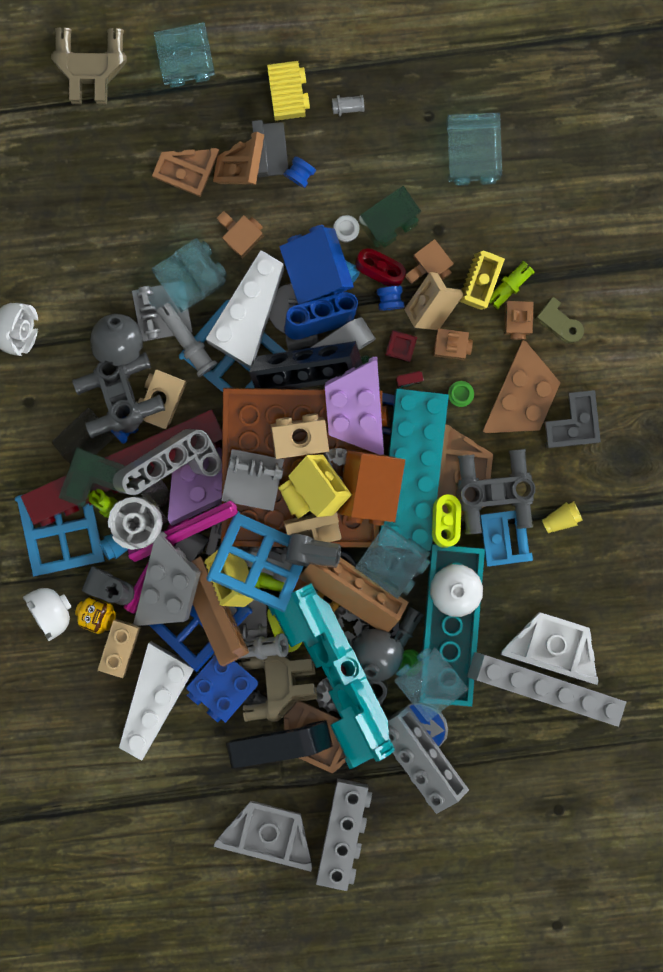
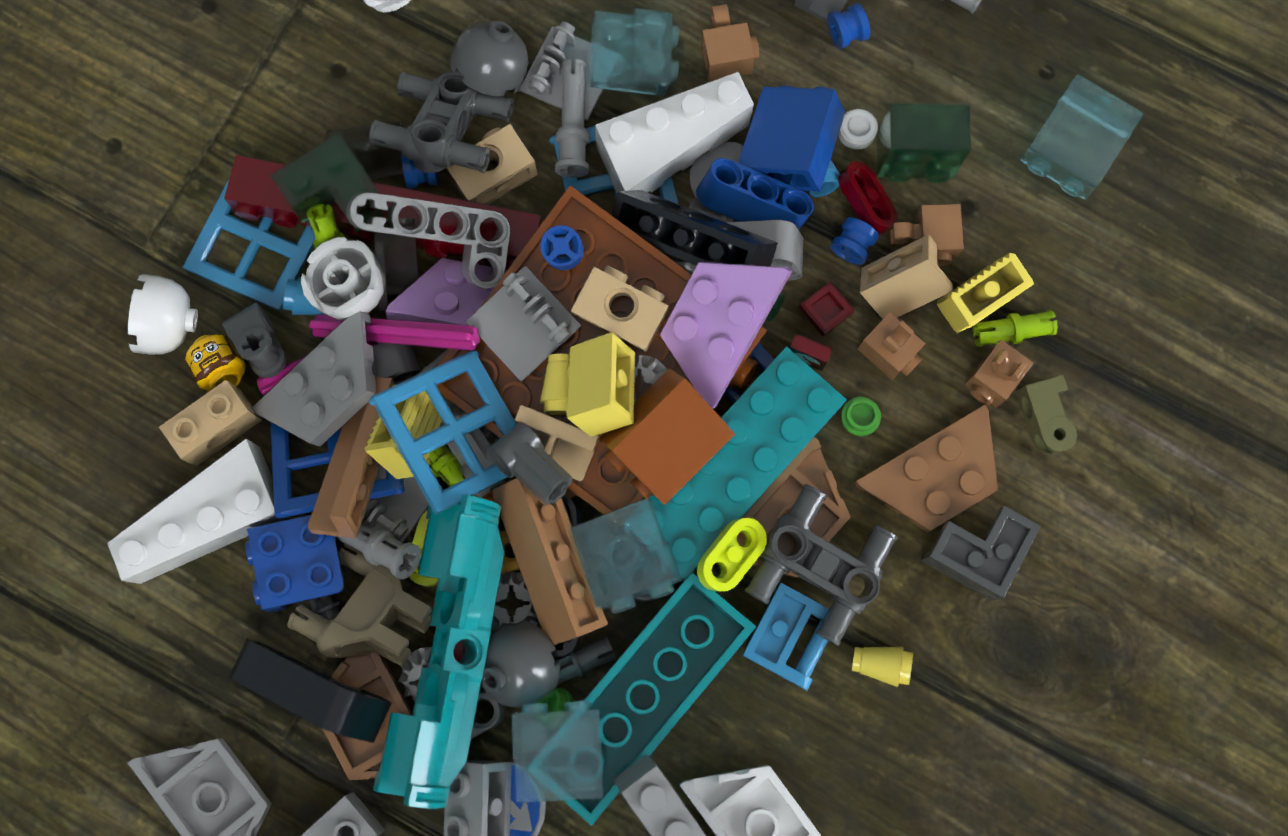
camera: 35 degrees right, 10 degrees down
white cylinder [430,564,483,617] -> none
none -> blue wheel [540,225,584,271]

